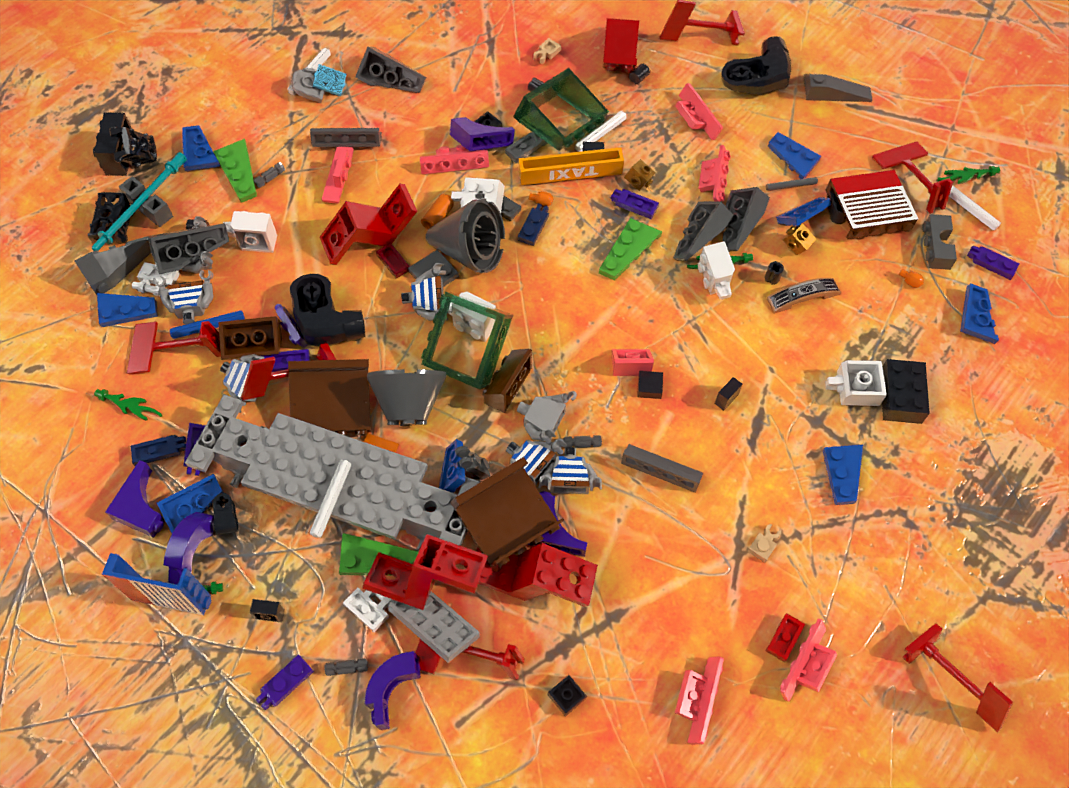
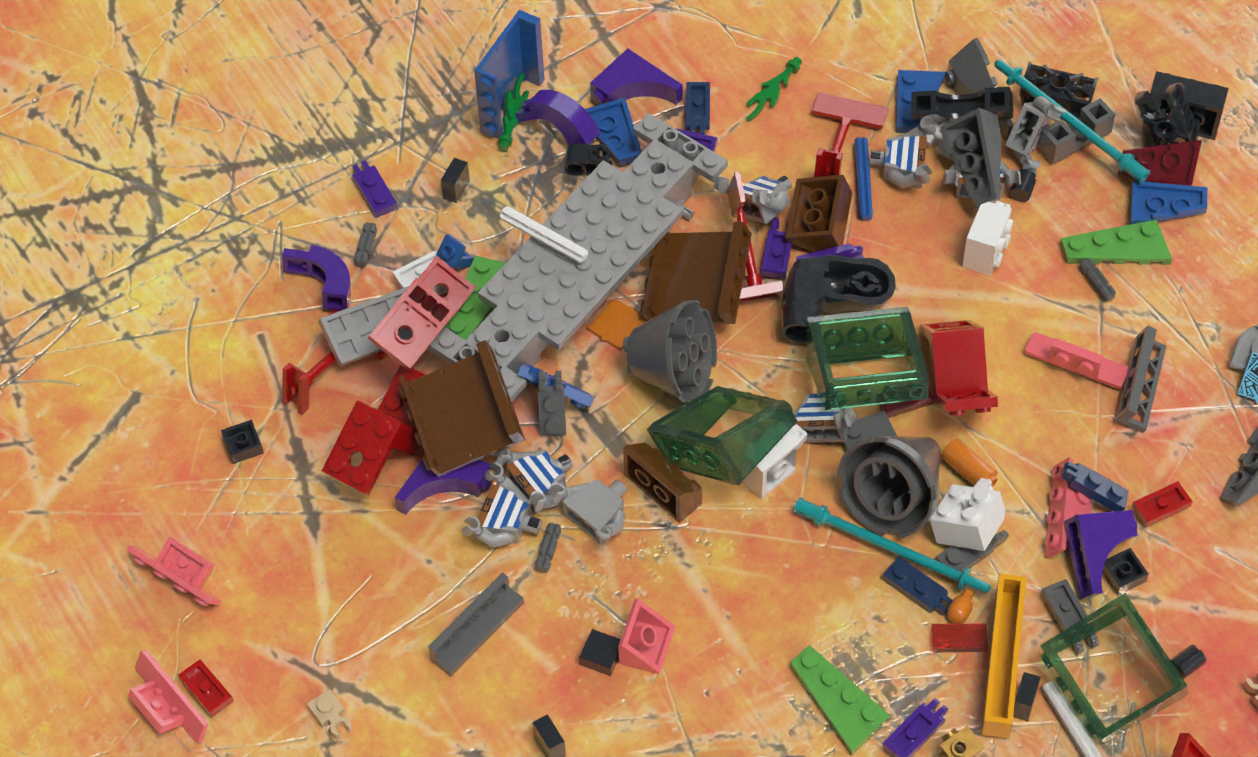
camera: 110 degrees right, 5 degrees down
none -> blue bracket [436,234,474,269]
none -> teal bar [793,497,991,593]
none -> clear green windscreen [807,307,929,410]
none -> black arch [911,87,1013,123]
none -> clear red tile [931,623,988,653]
none -> light grey torso [1005,96,1066,175]
none -> dark blue hinge [1062,462,1129,511]
none -> dark red wing [1118,140,1202,186]
none -> red plate [1132,481,1193,527]

